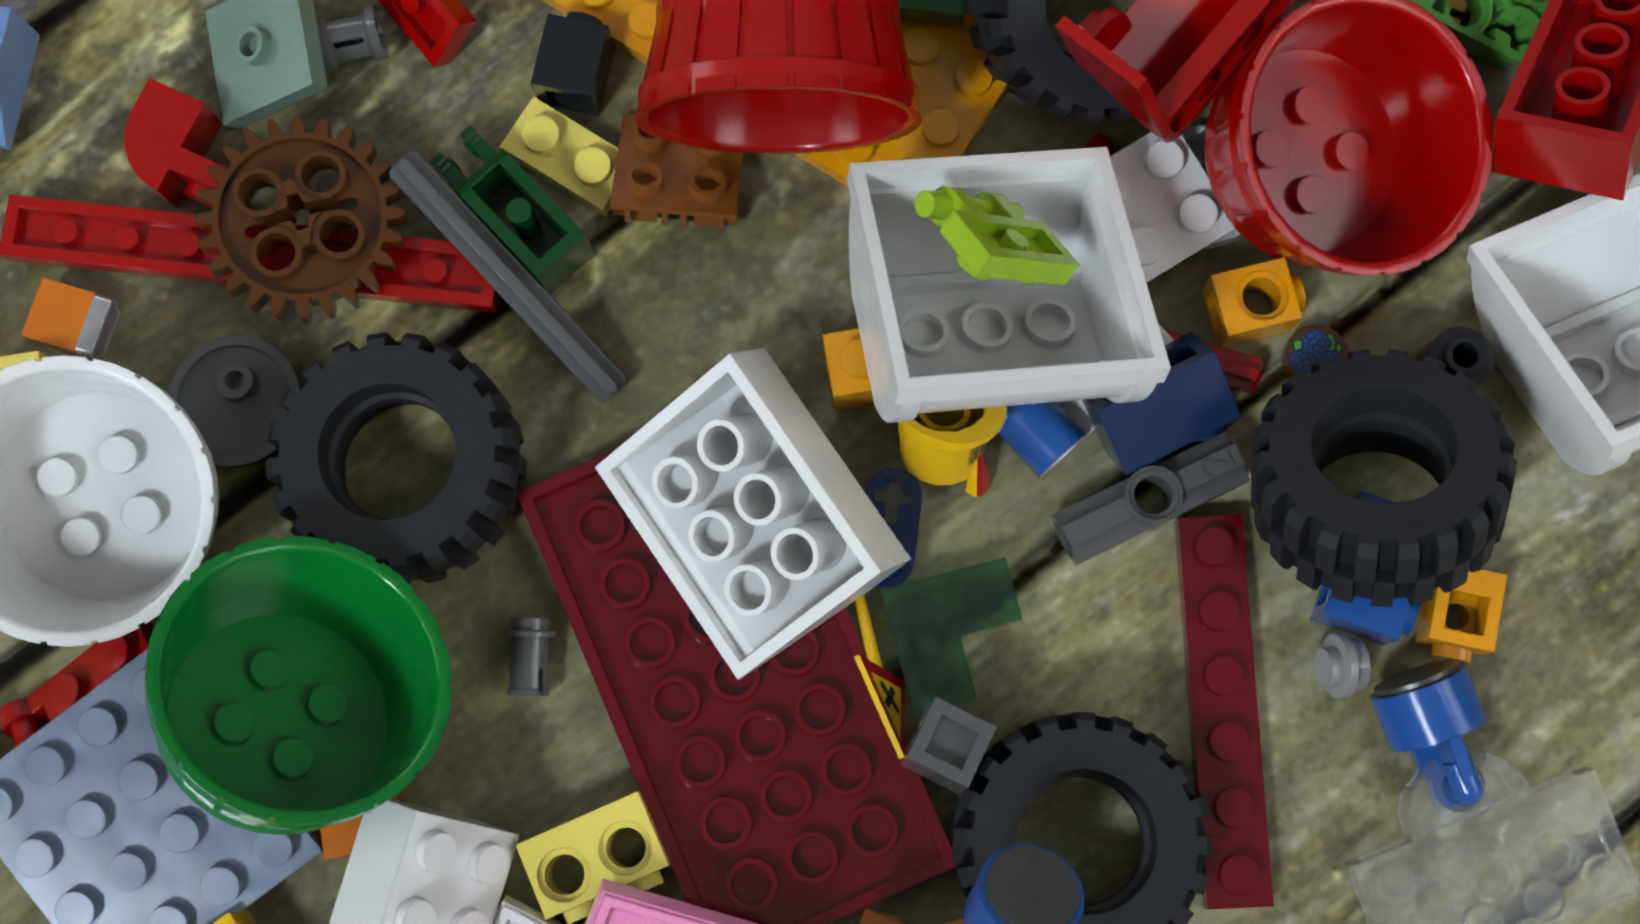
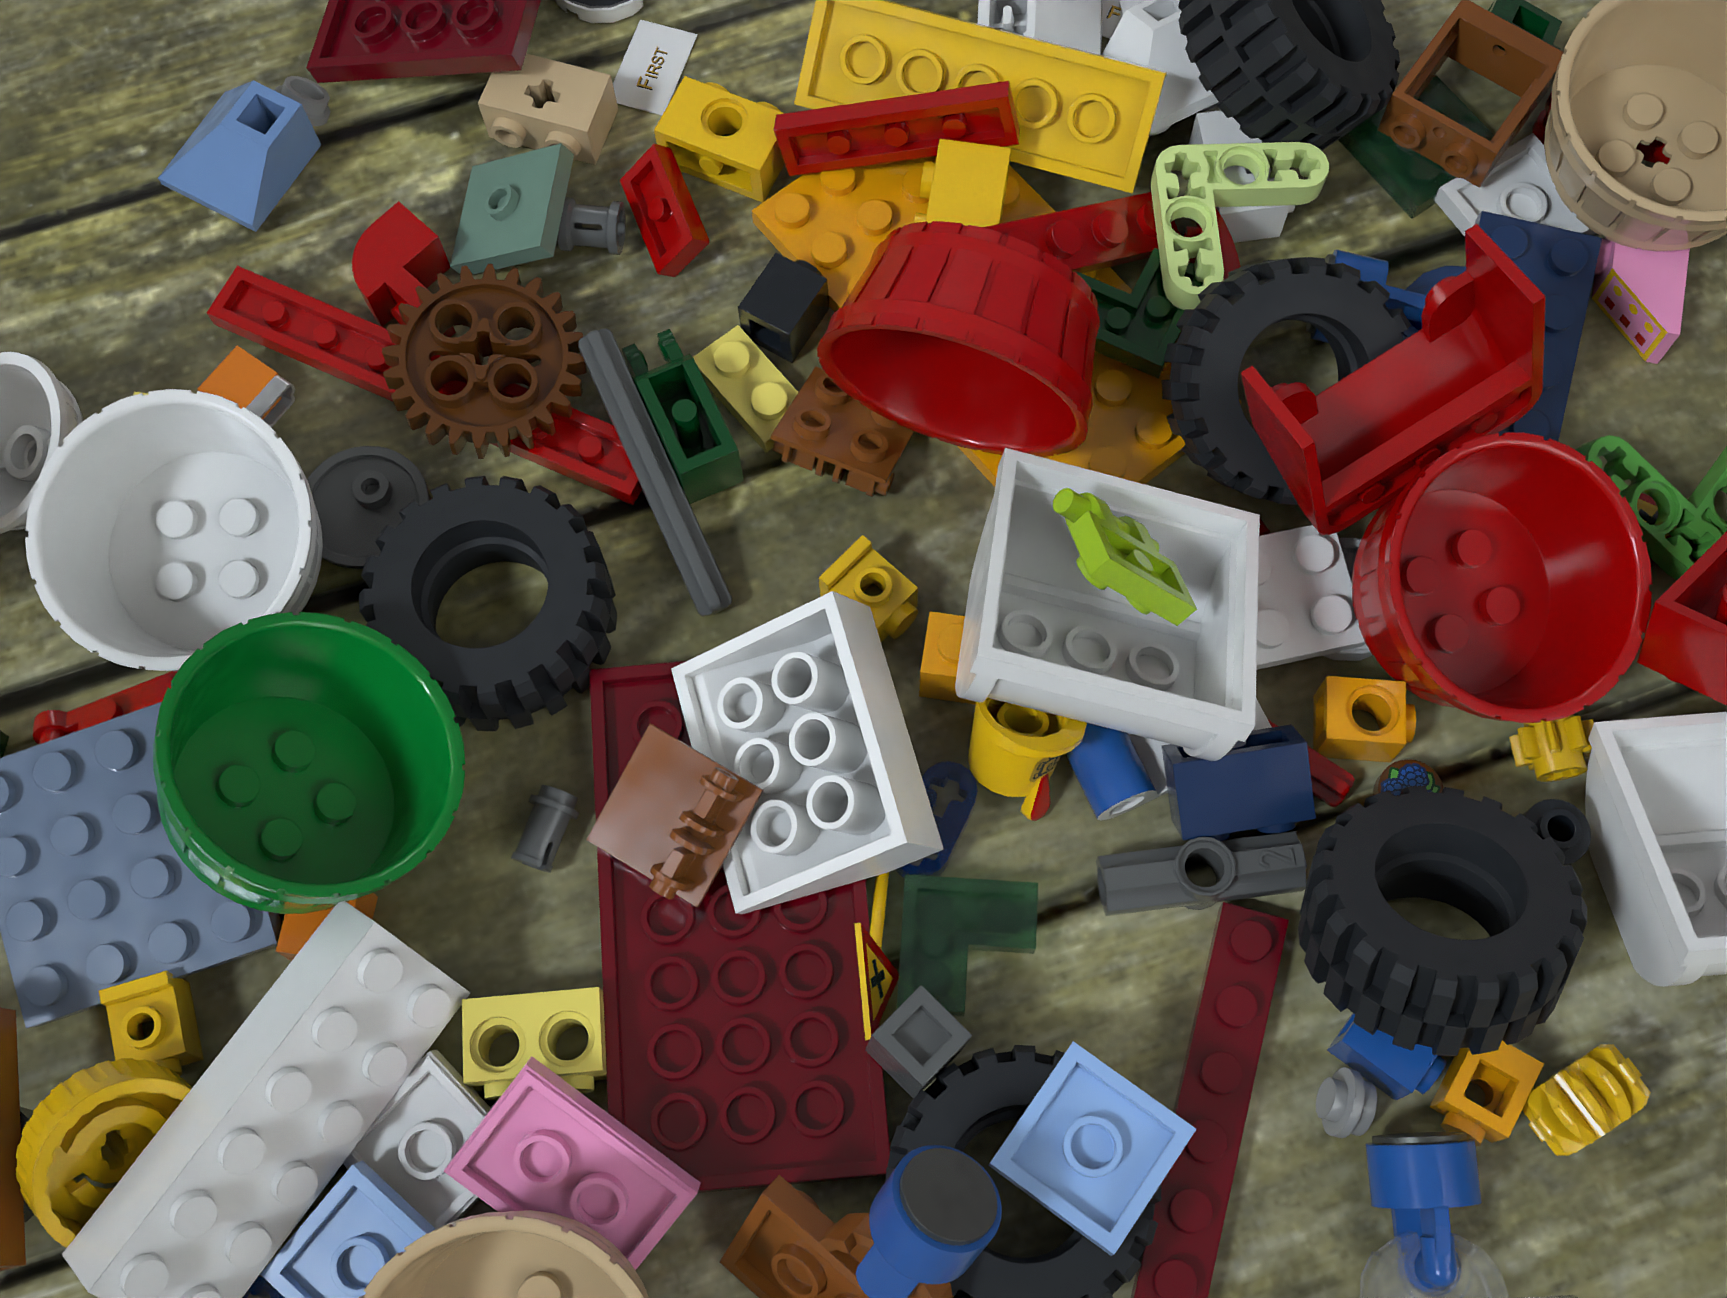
camera: 15 degrees right, 10 degrees down
none -> dark orange hinge [586,724,764,907]
none -> yellow brick [819,535,919,642]
none -> light blue plate [988,1041,1196,1256]
none -> yellow gear [1509,714,1594,782]
none -> yellow gear [1522,1044,1651,1156]

